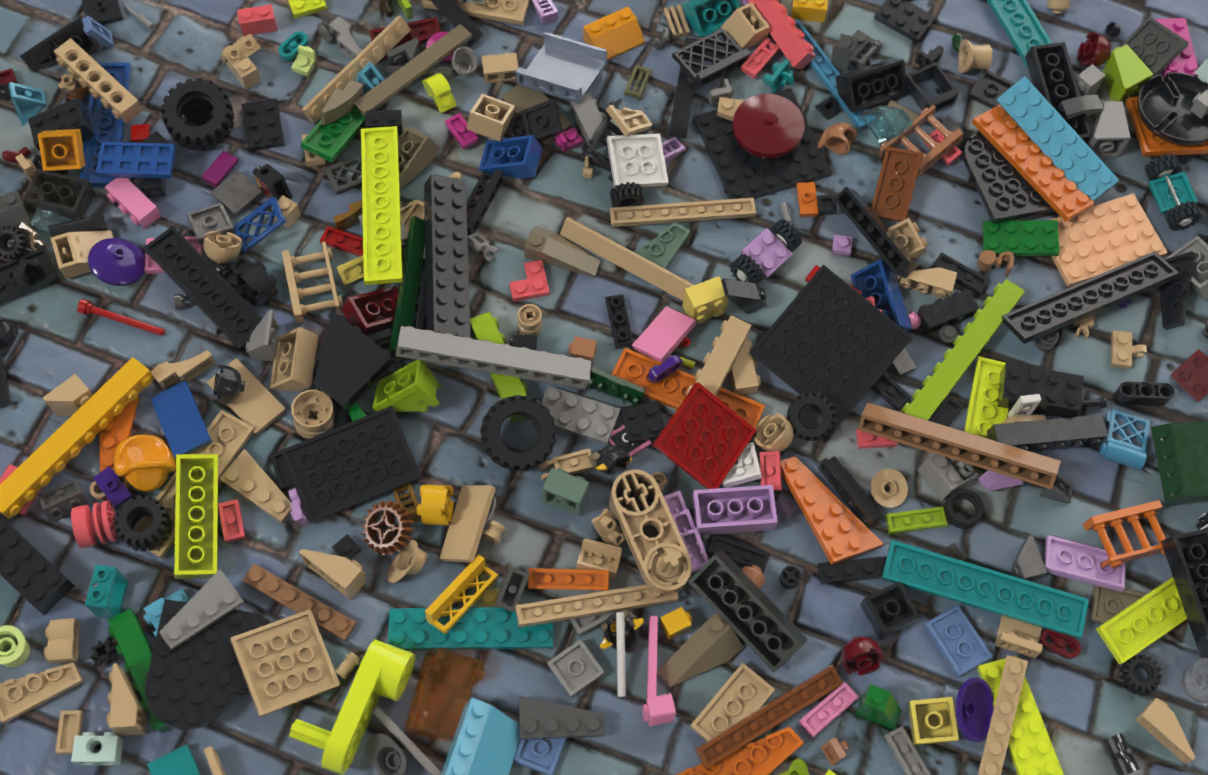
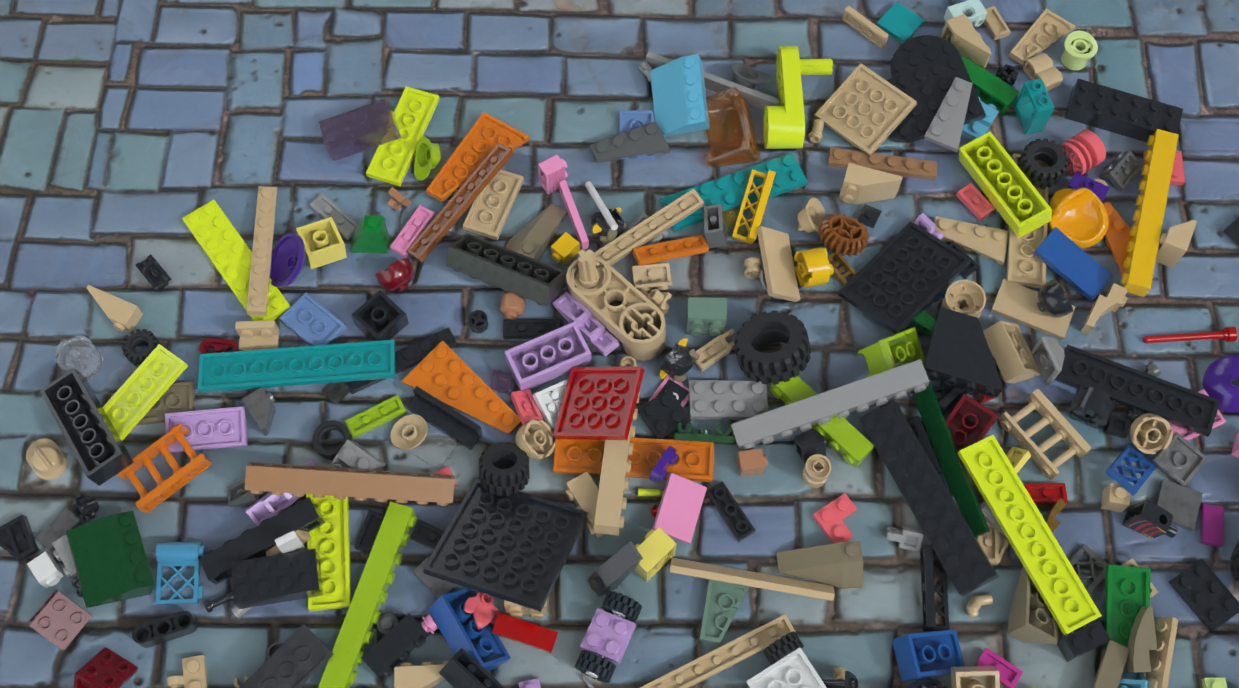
camera: 160 degrees right, 0 degrees up
light grey plate [547,639,605,698] -> none

